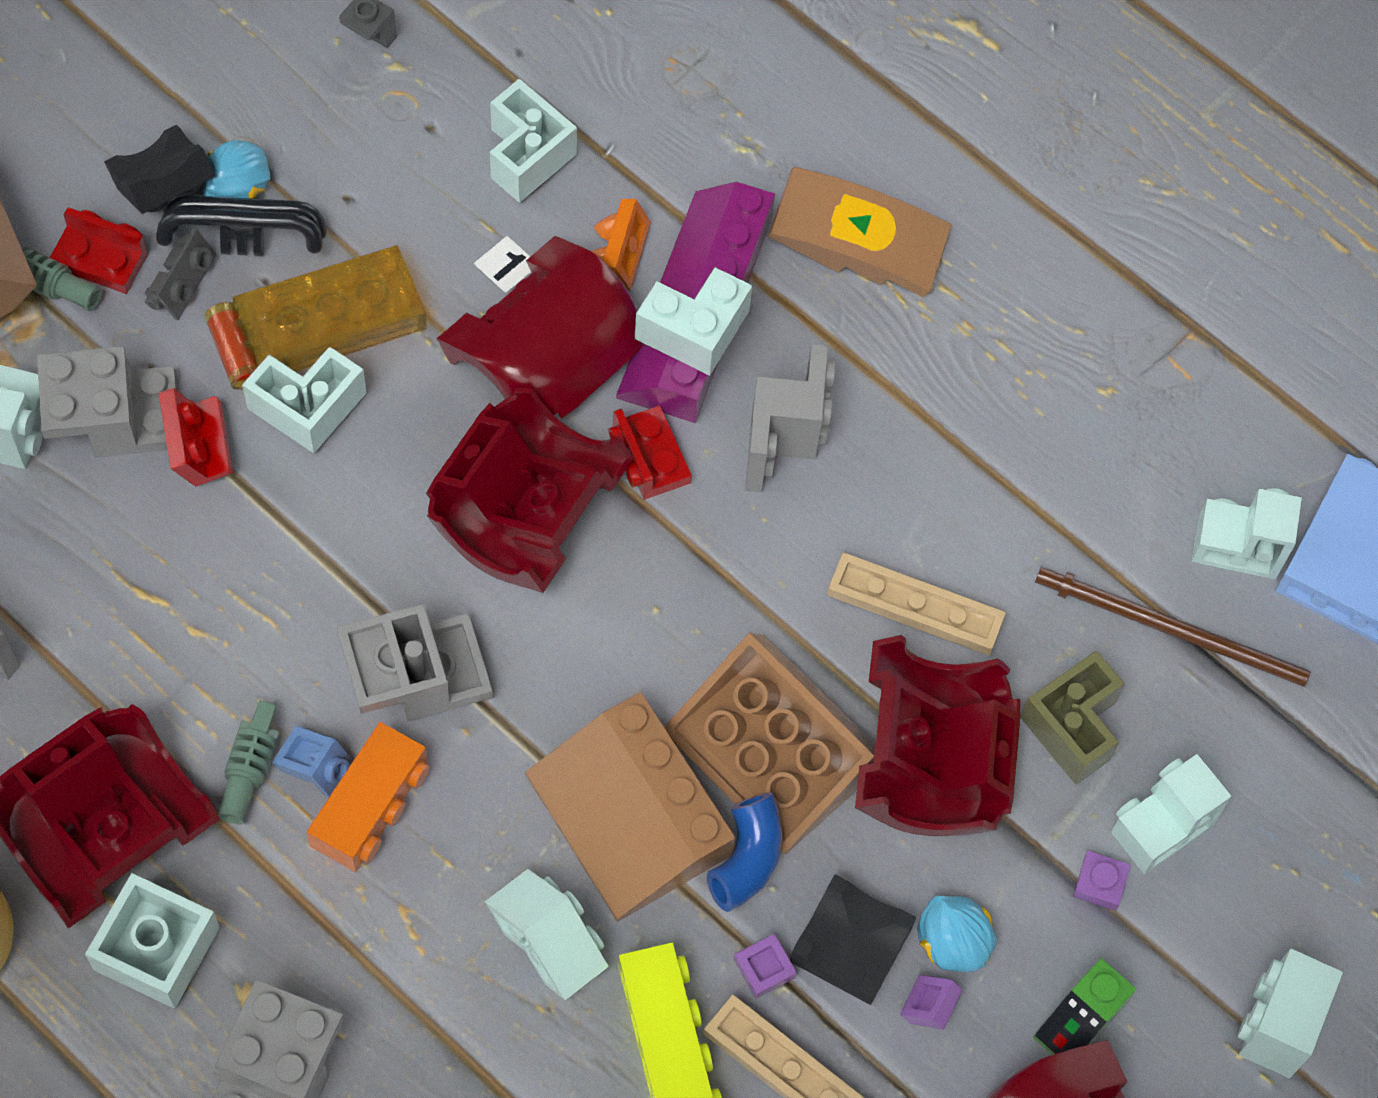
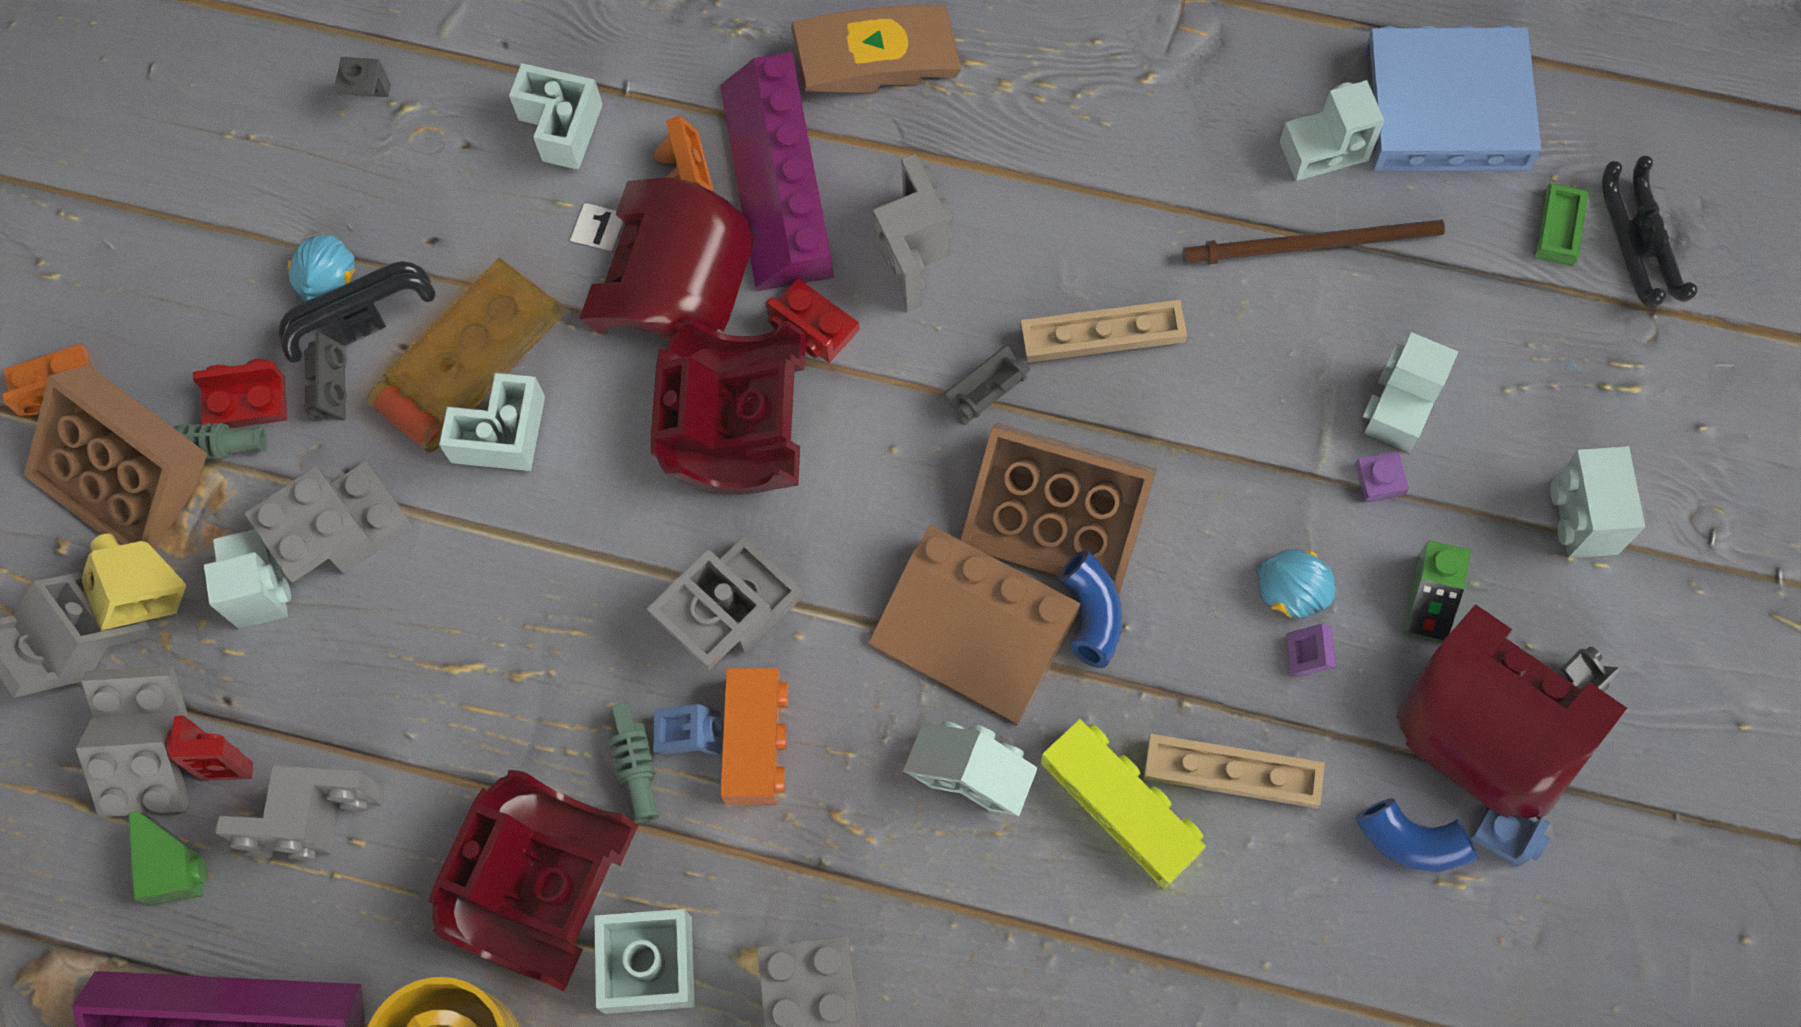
camera: 20 degrees left, 5 degrees up
black brick [104,125,215,214] -> none
red bracket [158,388,233,487] -> none
light aqua brick [635,268,752,376] -> none
medium lavender plate [733,934,797,999] -> none
black brick [790,874,916,1005] -> none
dark red piece [855,635,1021,836] -> none
olive brick [1020,650,1125,785] -> none
none -> dark grey hinge [944,345,1030,425]

